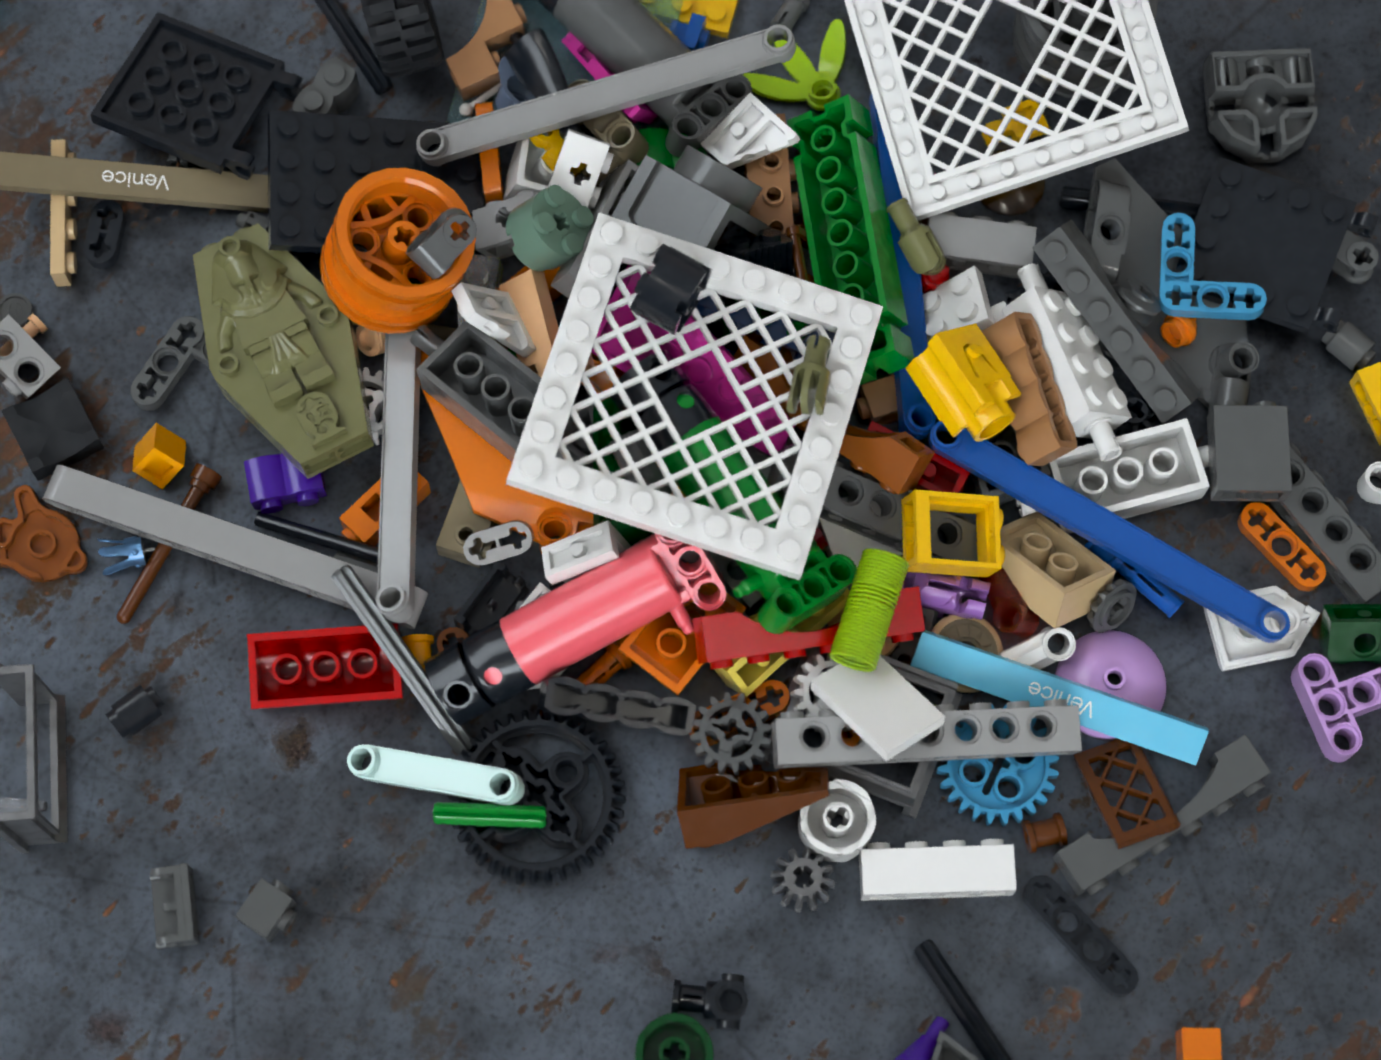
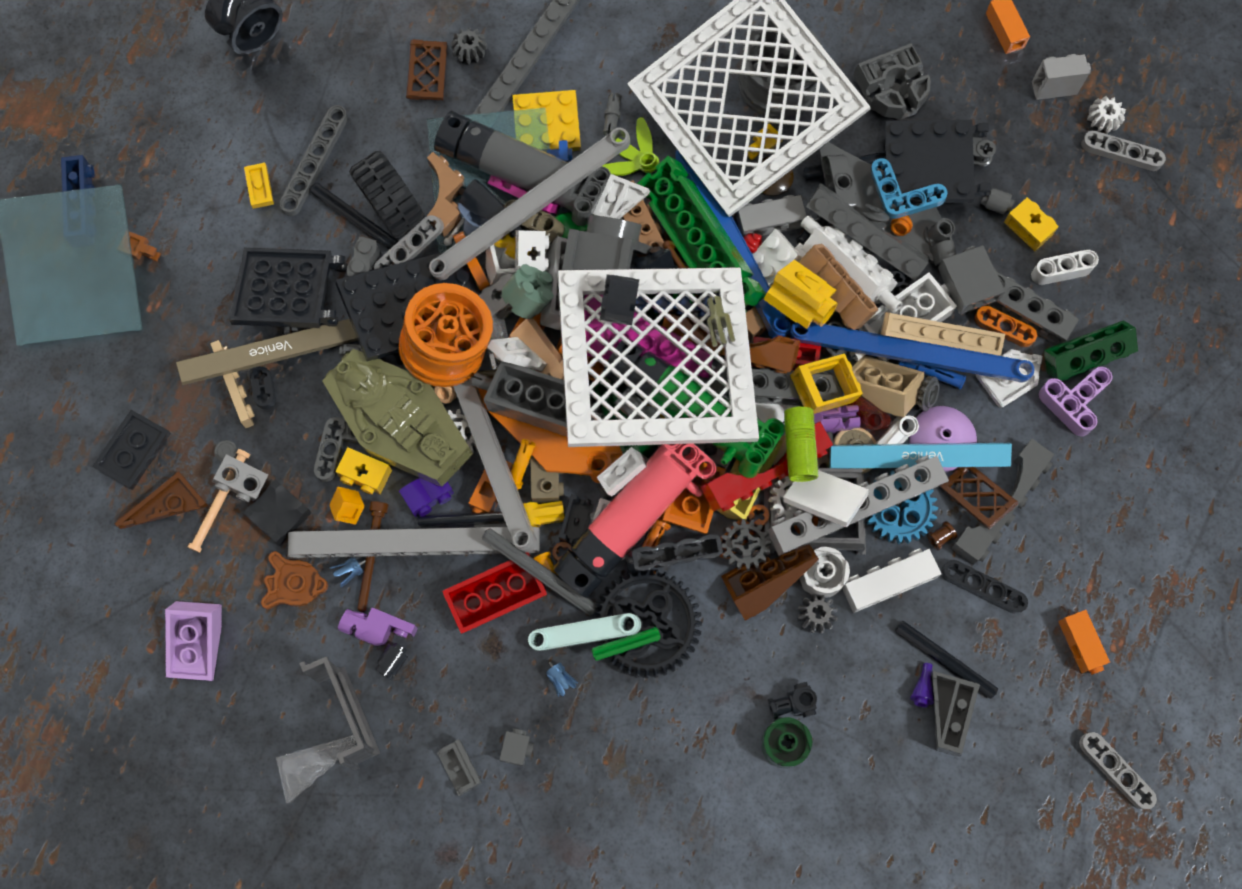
camera: 20 degrees left, 0 degrees up
dark grey piece [406,208,477,280] -> none
light grey beam [463,520,534,566] -> none
olive arm [886,198,946,275] -> none
none -> yellow brick [336,447,392,495]
none -> medium lavender plate [338,608,418,646]
none -> light grey beam [374,215,444,270]
none -> light orange pin [511,439,536,490]
none -> yellow piece [523,501,565,528]
none -> flat silver piece [546,662,578,697]
none -> tan plate [881,312,1005,356]

